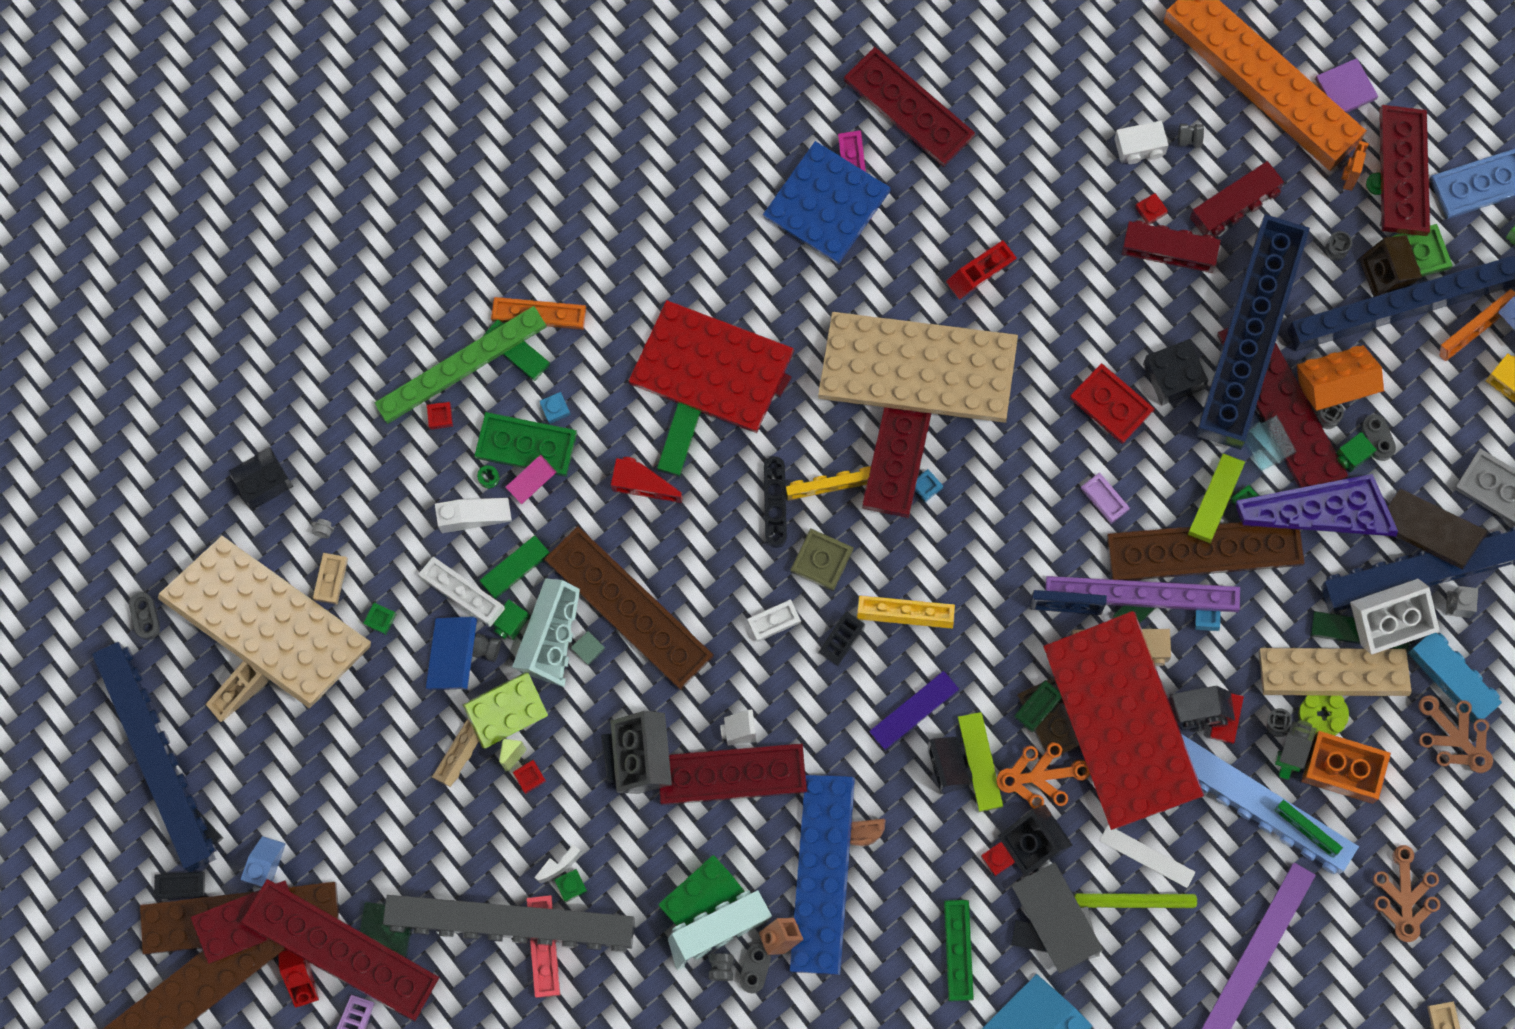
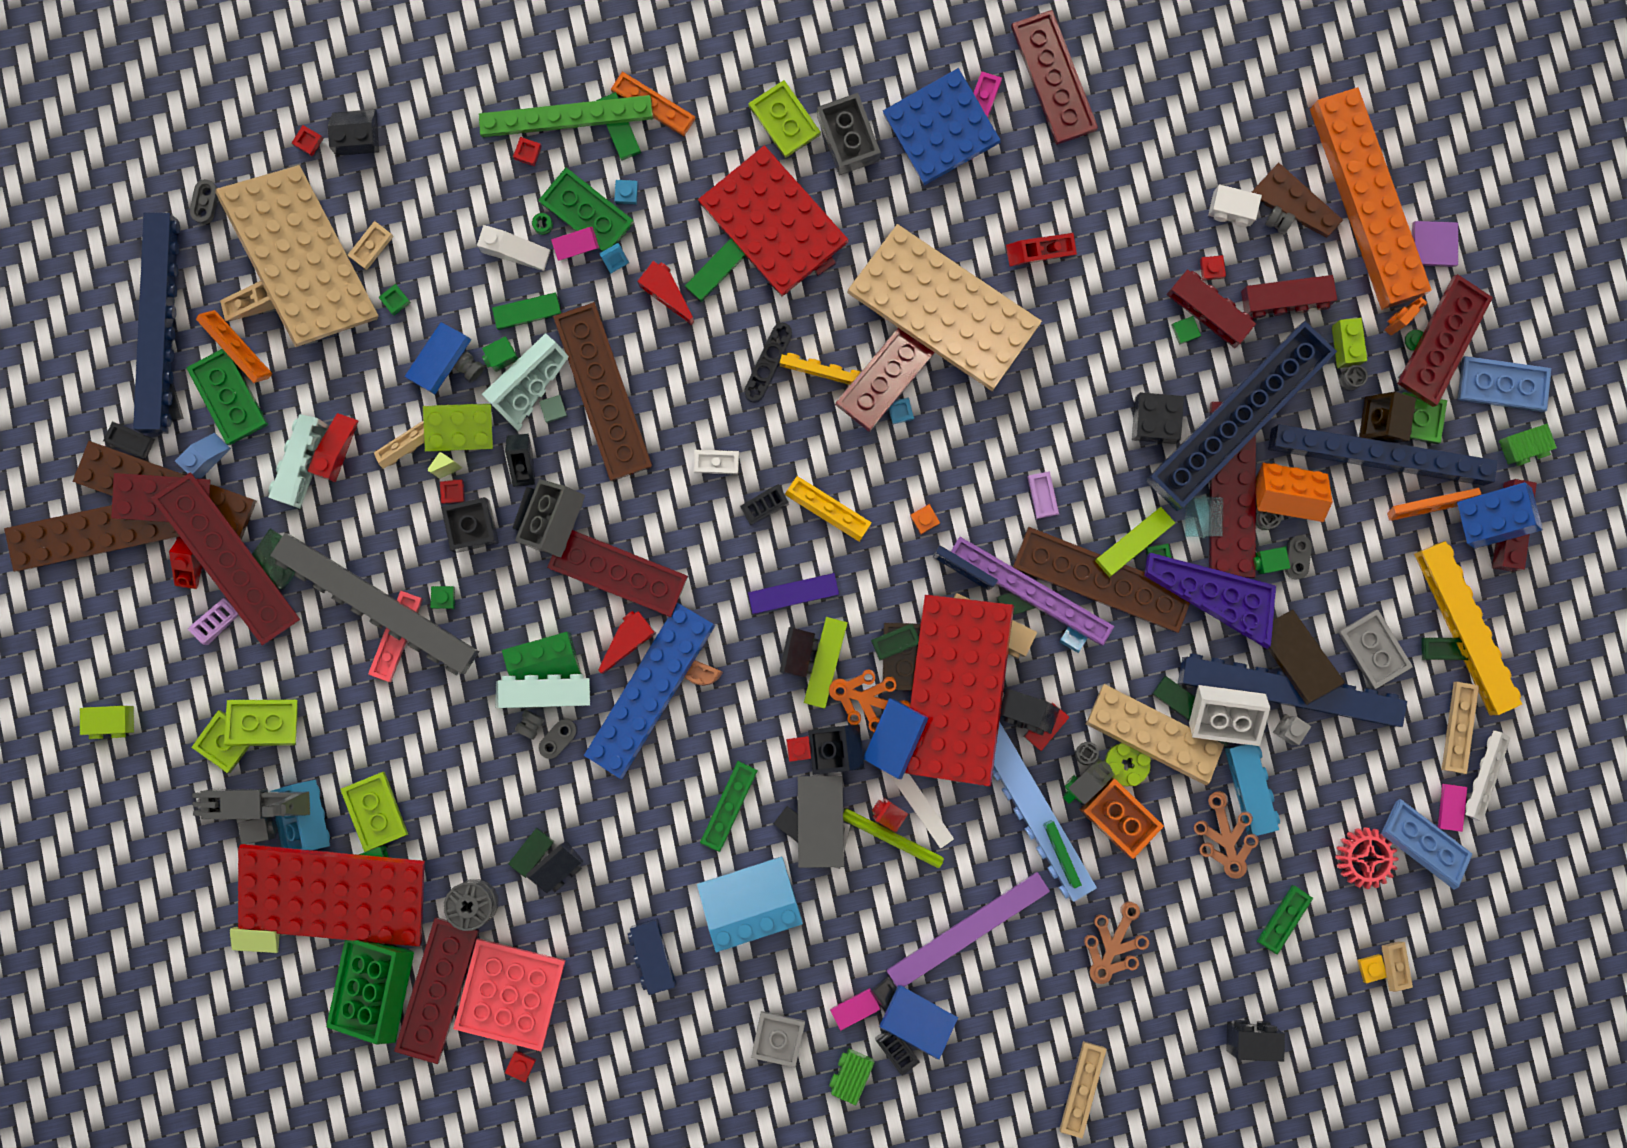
camera: 15 degrees right, 10 degrees up
light grey plate [311,519,334,539] -> none
white plate [418,557,505,627] -> none
white slope [535,845,583,883] -> none
white slope [720,709,757,746] -> none
nougat brick [759,918,803,955] -> none
olive plate [790,528,854,592] -> none
red plate [1070,363,1155,445] -> none
none -> green plate [186,349,268,446]
none -> orange tile [196,310,272,383]
none -> light aqua wedge [268,414,329,509]
none -> red plate [292,125,324,156]
none -> red slope [308,413,359,482]
none -> black brick [441,497,499,553]
none -> black slope [505,433,535,487]
none -> red slope [598,611,656,674]
none -> dark azure tile [599,243,629,274]
none -> lime plate [748,80,821,158]
none -> dark grey brick [817,93,881,176]
none -> blue tile [863,698,928,779]
none -> red slope [872,798,908,833]
none -> orange plate [910,504,940,535]
none -> green tile [1171,316,1201,345]
none -> reddish brown wing [1252,162,1343,238]
none -> lime brick [1332,318,1367,369]

